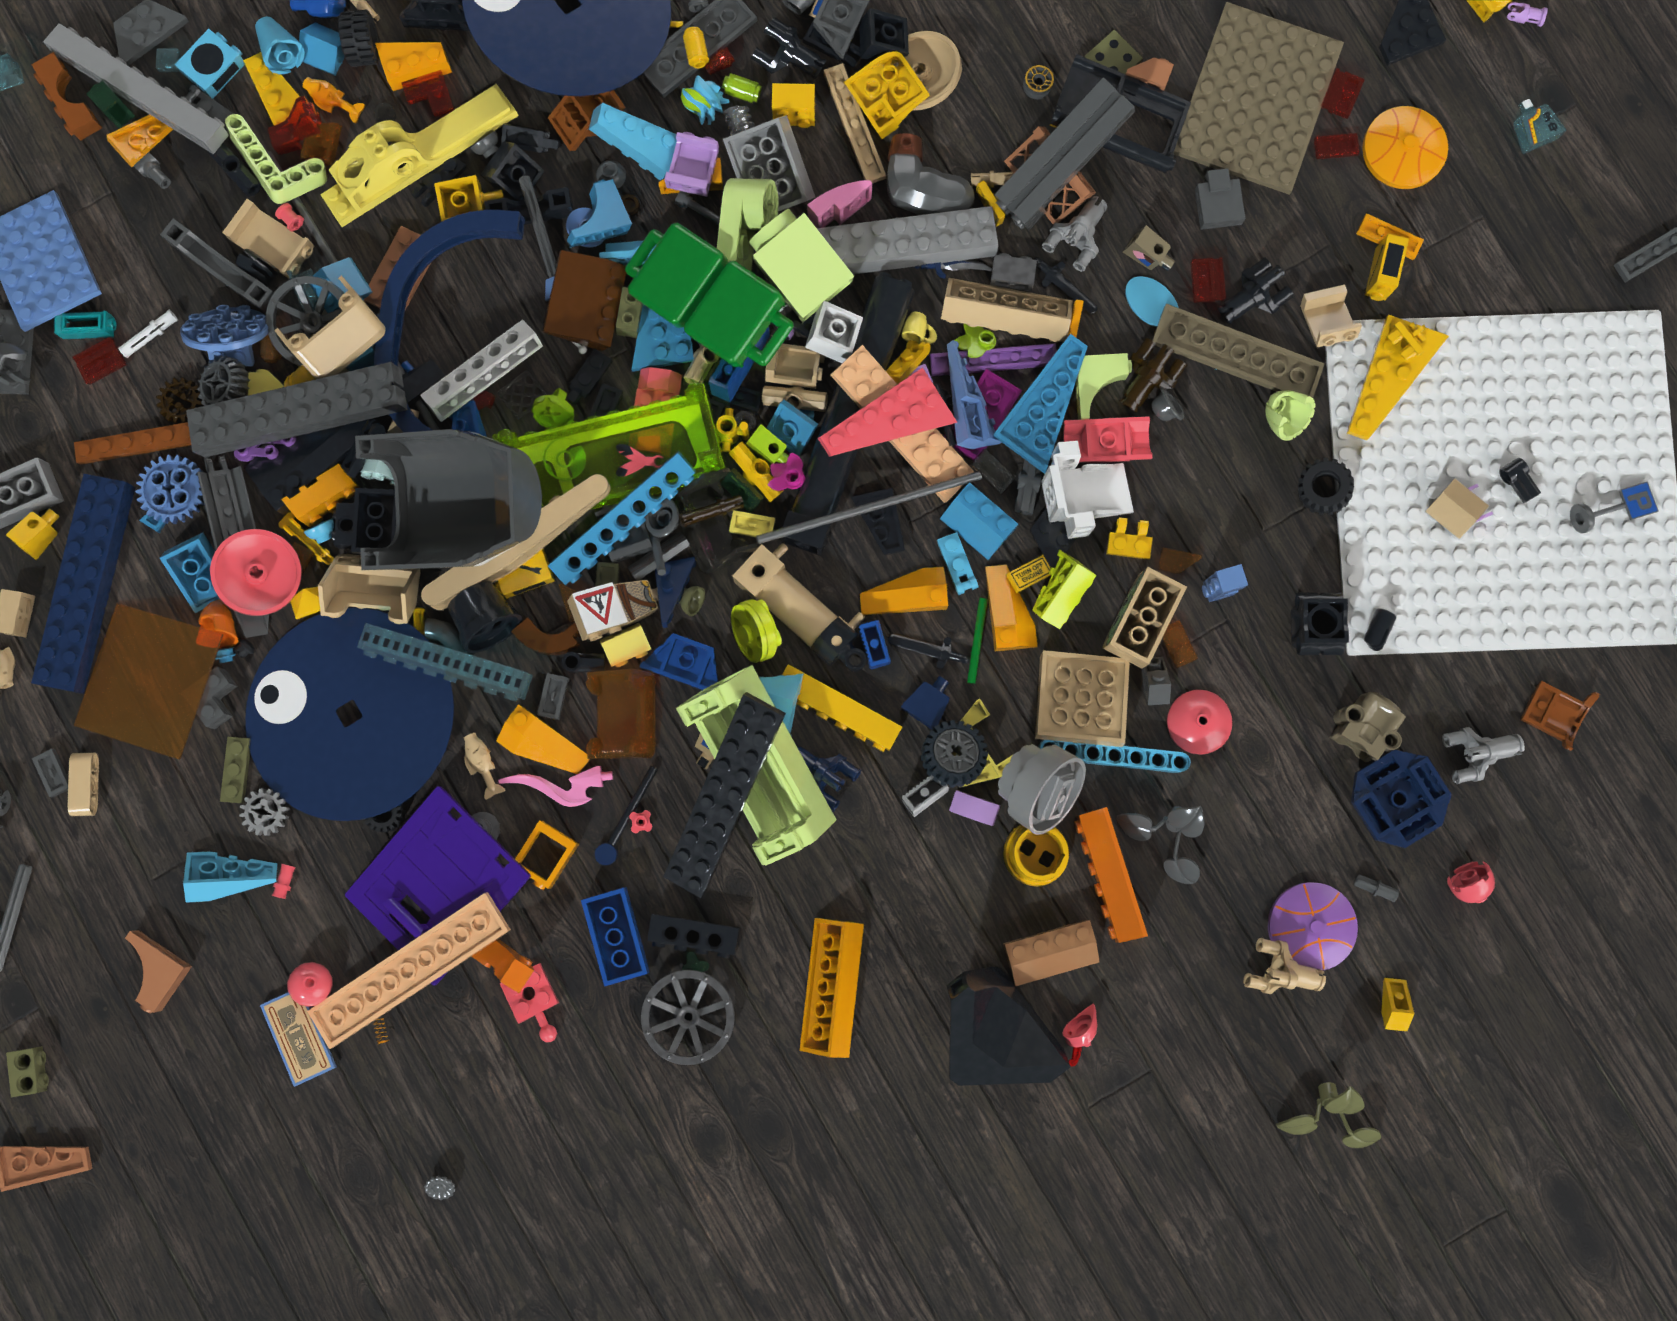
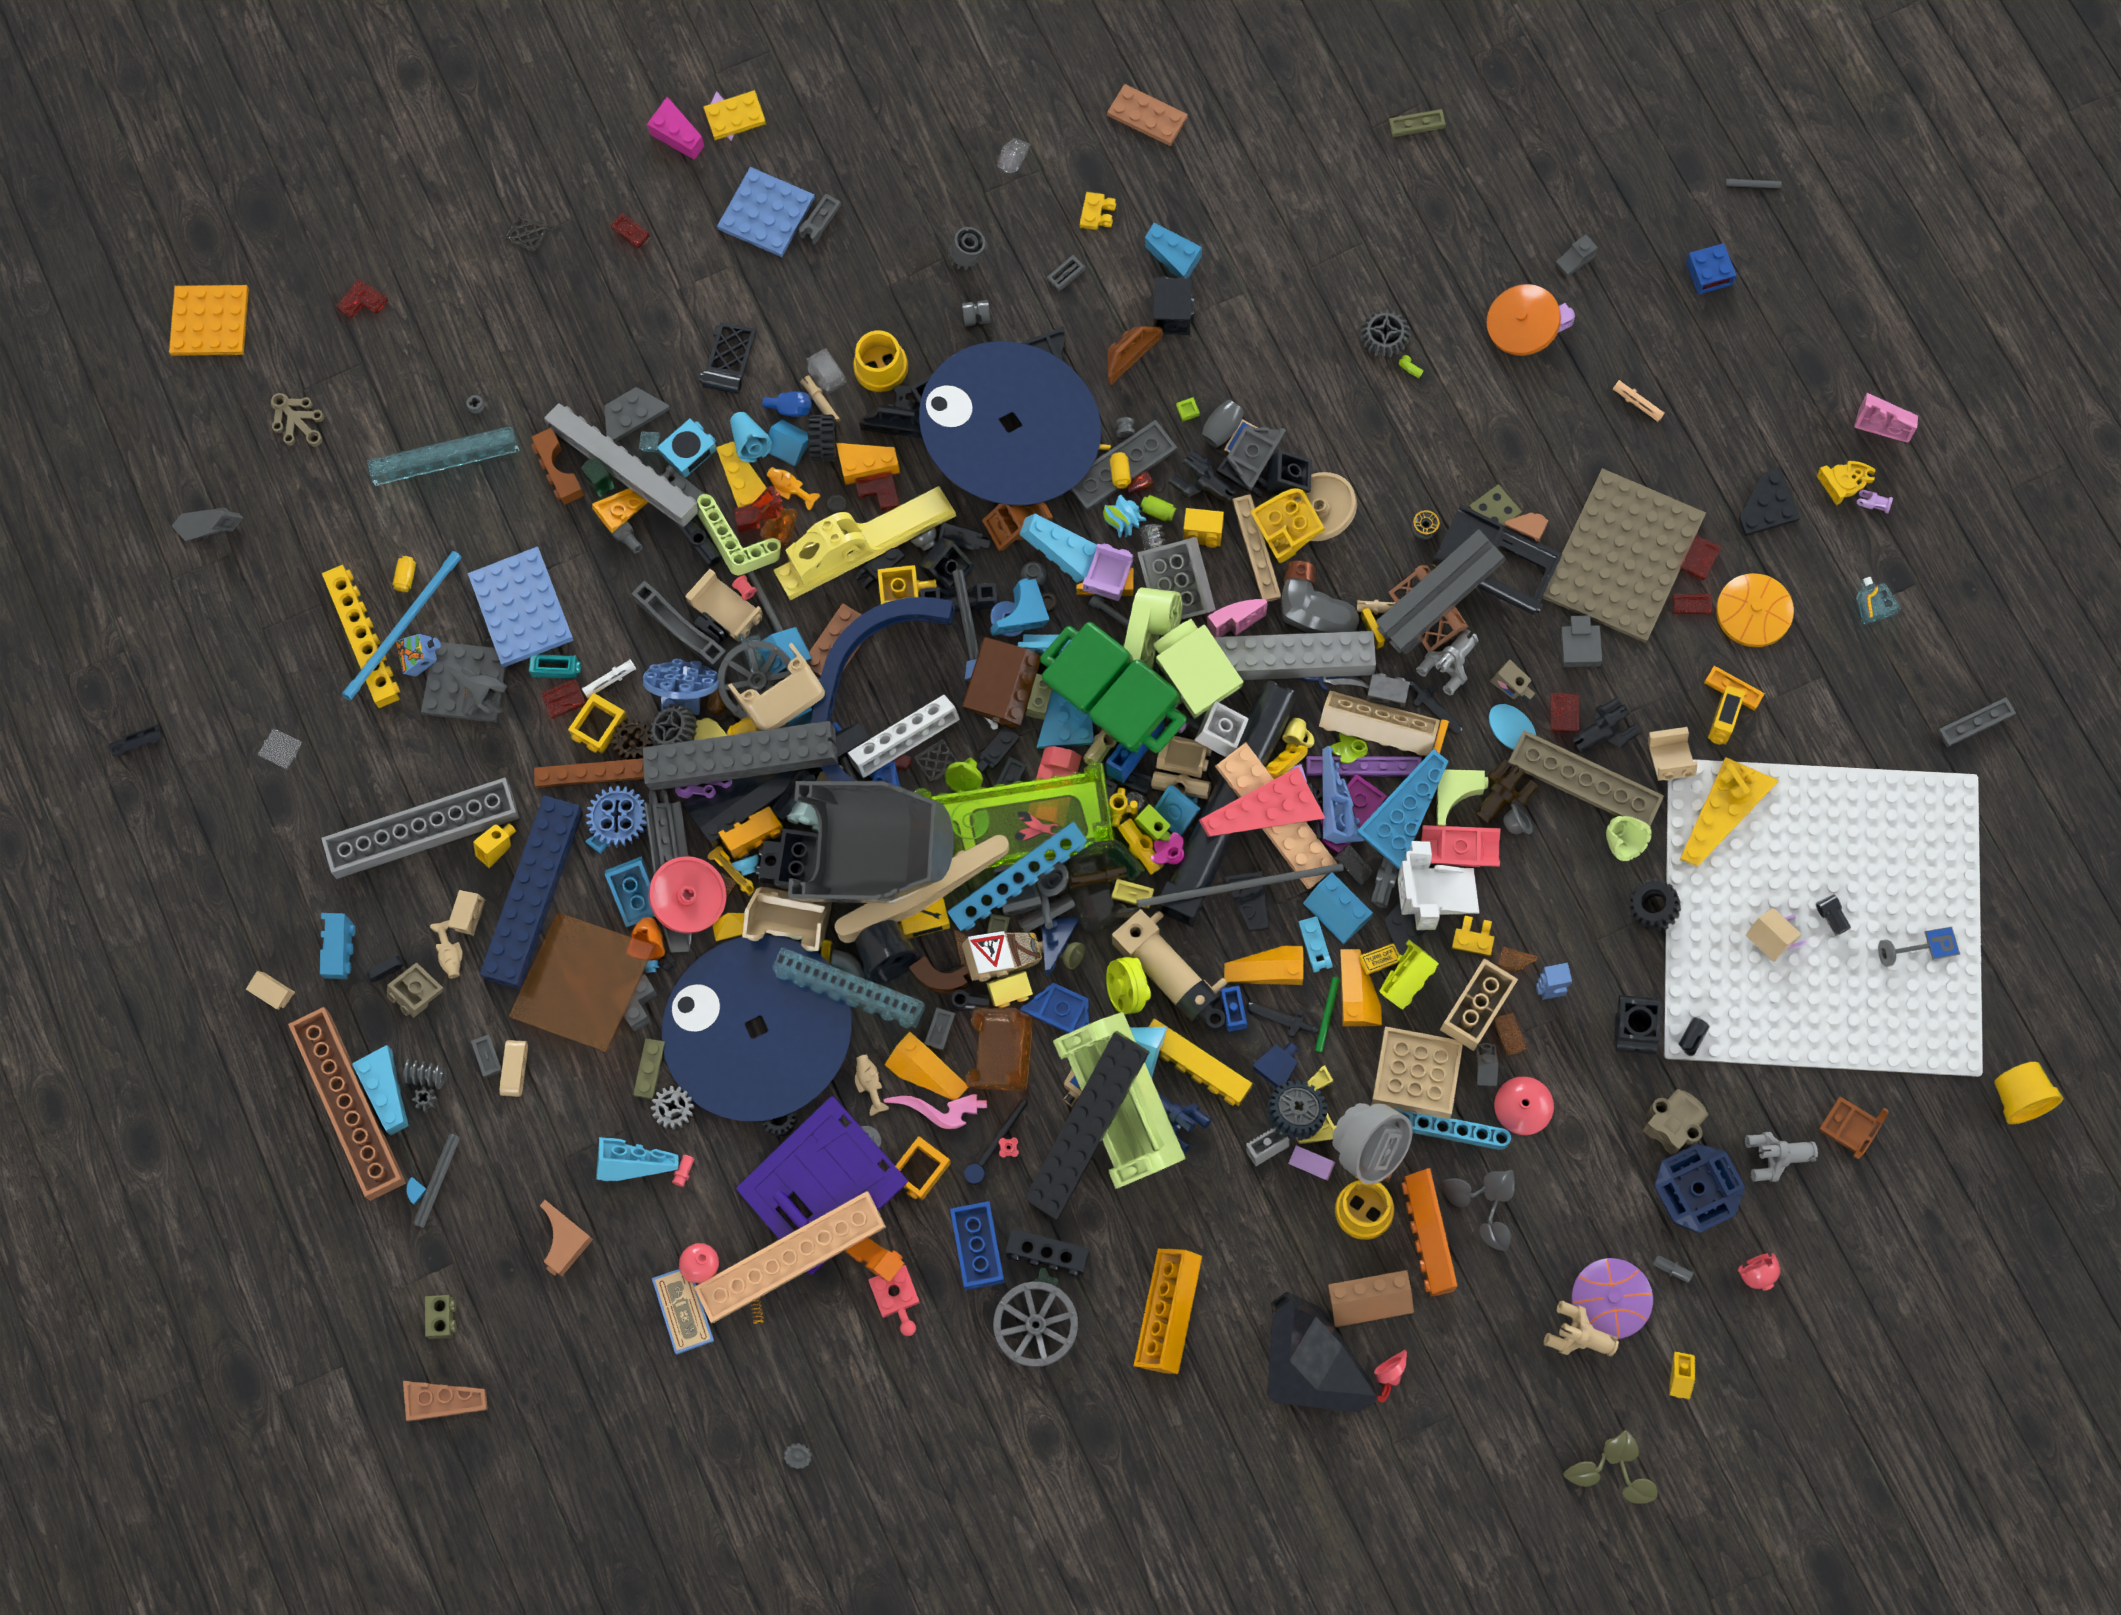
camera: 10 degrees right, 10 degrees down
none -> yellow window [568,693,627,754]

